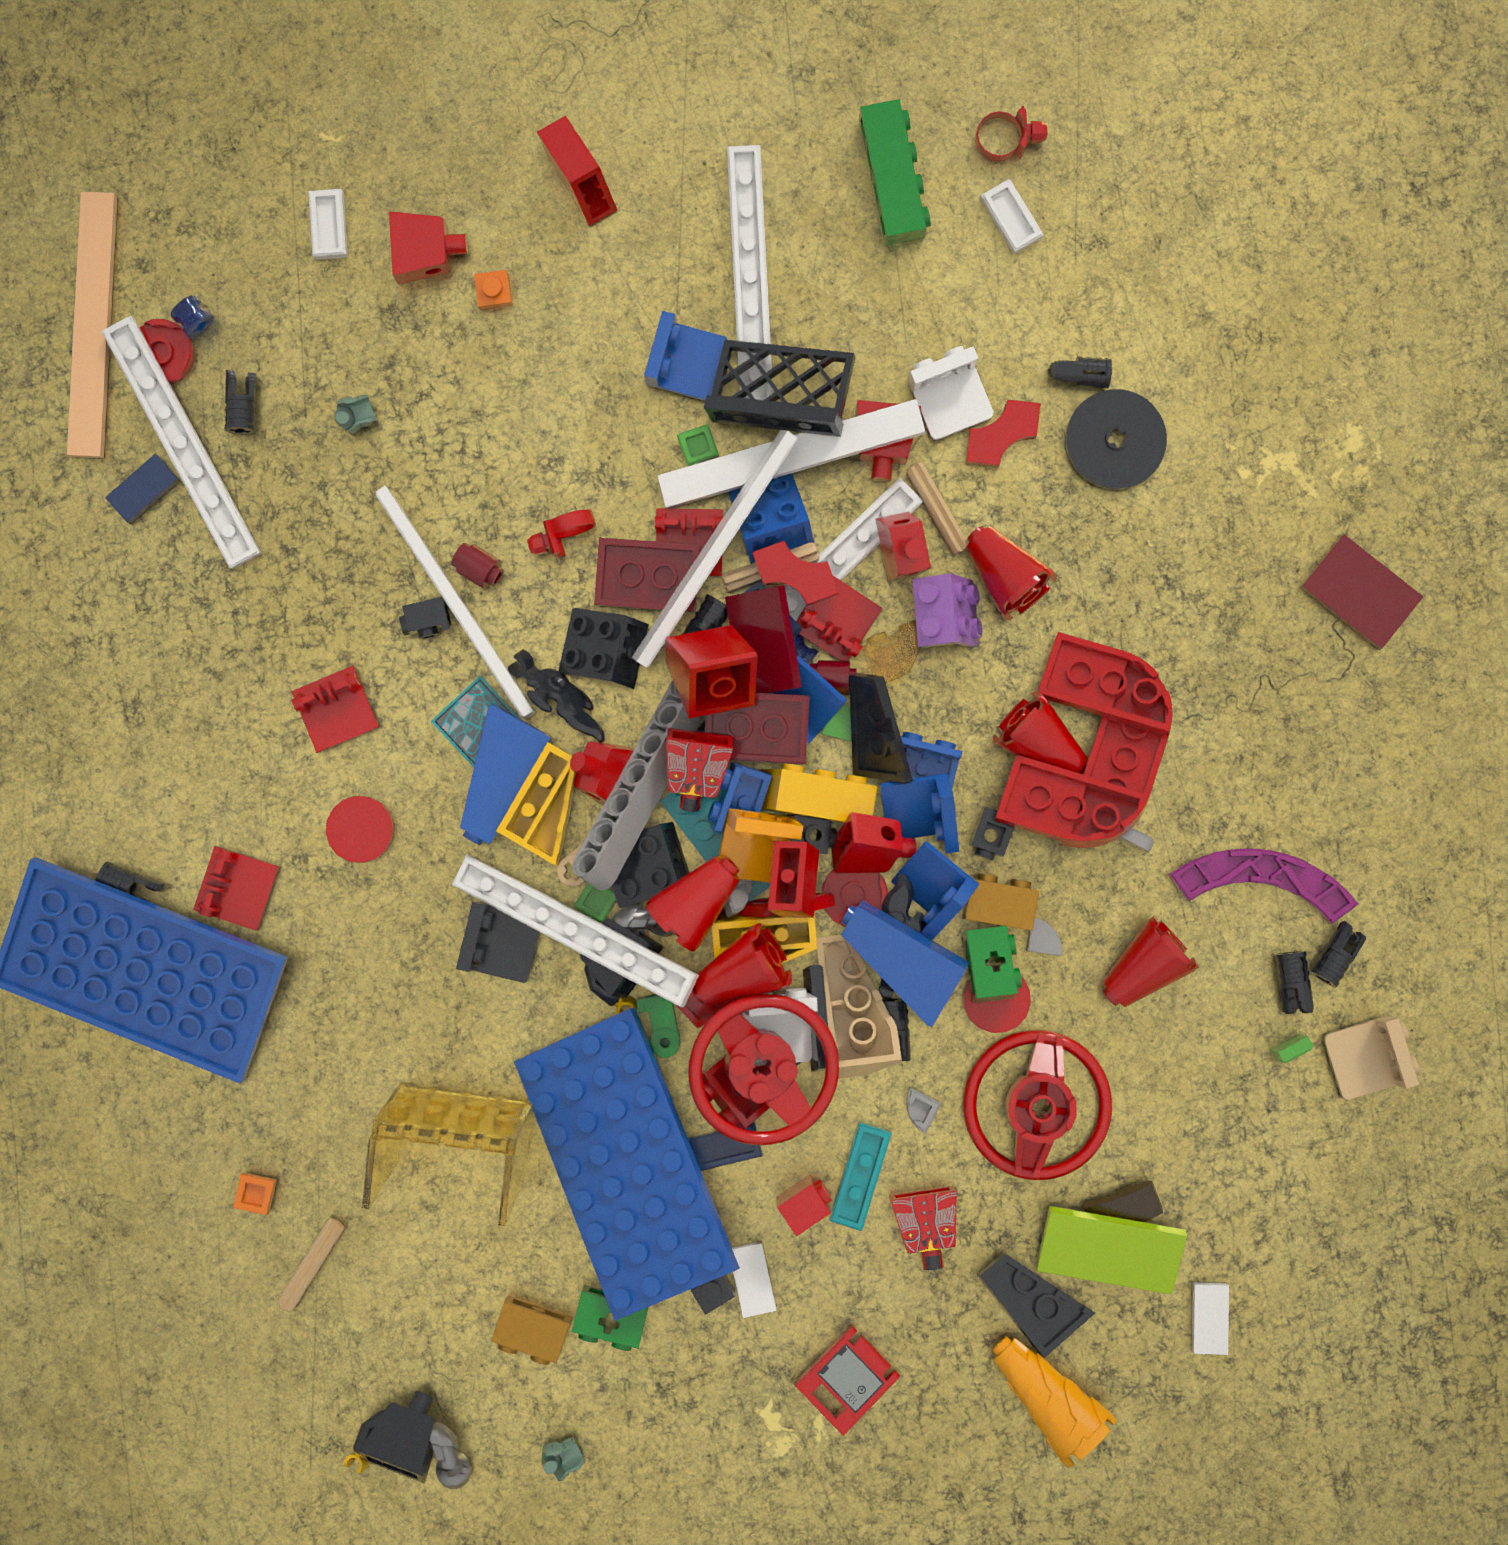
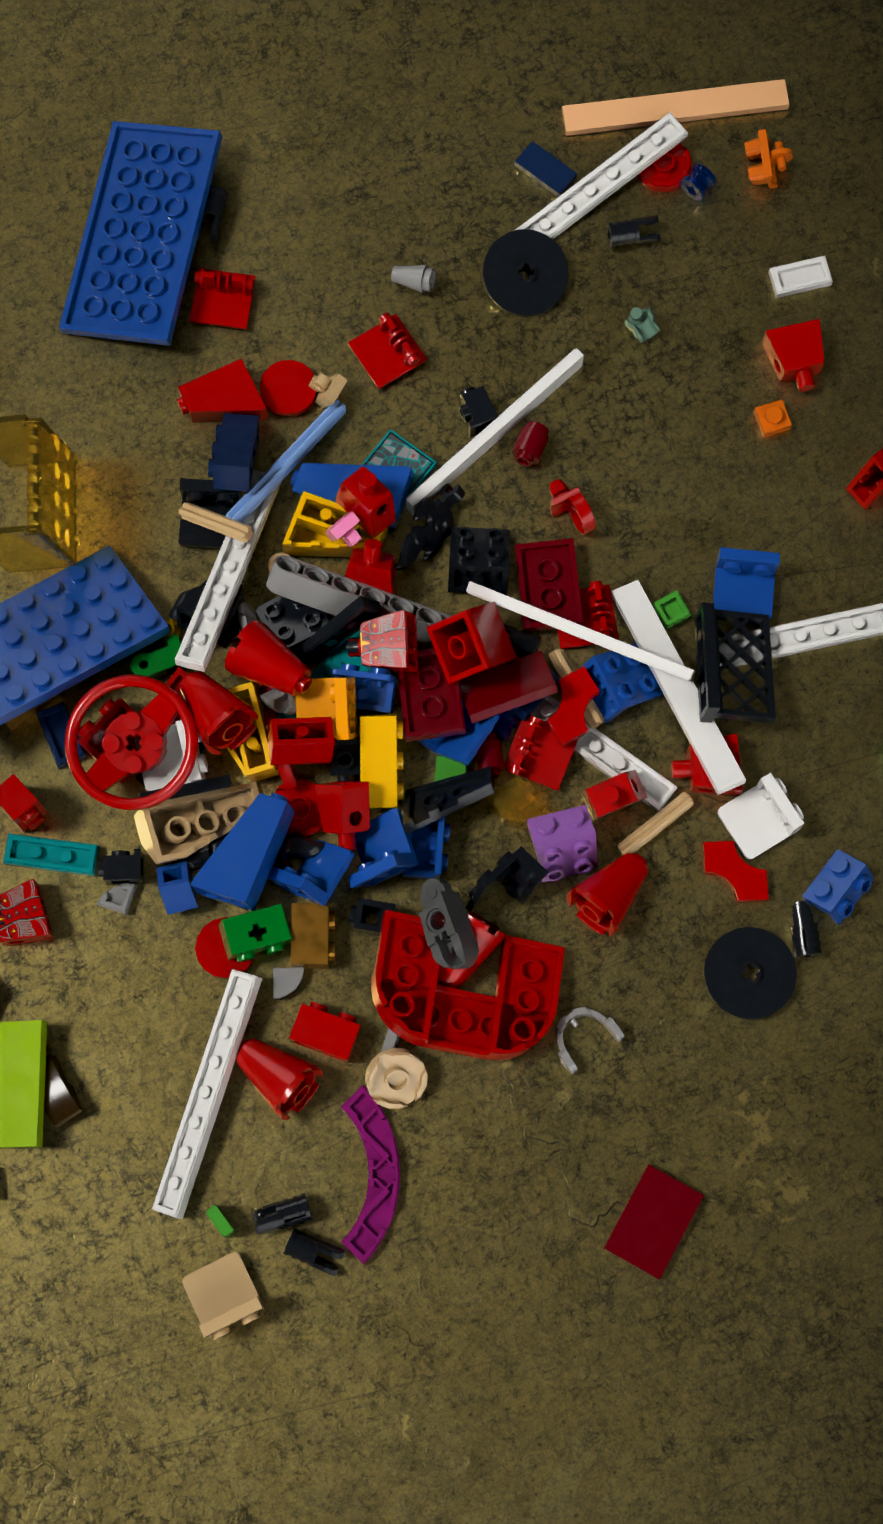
camera: 75 degrees right, 10 degrees down
bright green tile [573,883,617,924] -> none
red piece [963,1030,1112,1180] -> none
none -> black brick [98,849,144,885]
none -> white tile [152,969,262,1219]
none -> blue brick [157,861,198,915]
none -> red slope [176,358,268,423]
none -> tan axle [179,502,254,543]
none -> dark blue brick [208,413,259,492]
none -> light blue axle [226,400,346,523]
none -> red brick [289,1001,361,1063]
none -> black tile [298,596,383,661]
none -> tan tile [308,373,348,408]
none -> bright pink tile [325,511,362,547]
none -> red torso [335,466,396,539]
none -> tan tile [365,1048,428,1109]
none -> light grey cone [391,264,436,293]
none -> dark grey piece [419,878,479,969]
none -> black bracket [465,846,548,912]
none -> black piece [482,229,569,317]
none -> light grey piece [557,1007,625,1075]
none -> orange hips [744,129,793,189]
none -> blue bracket [802,849,874,925]

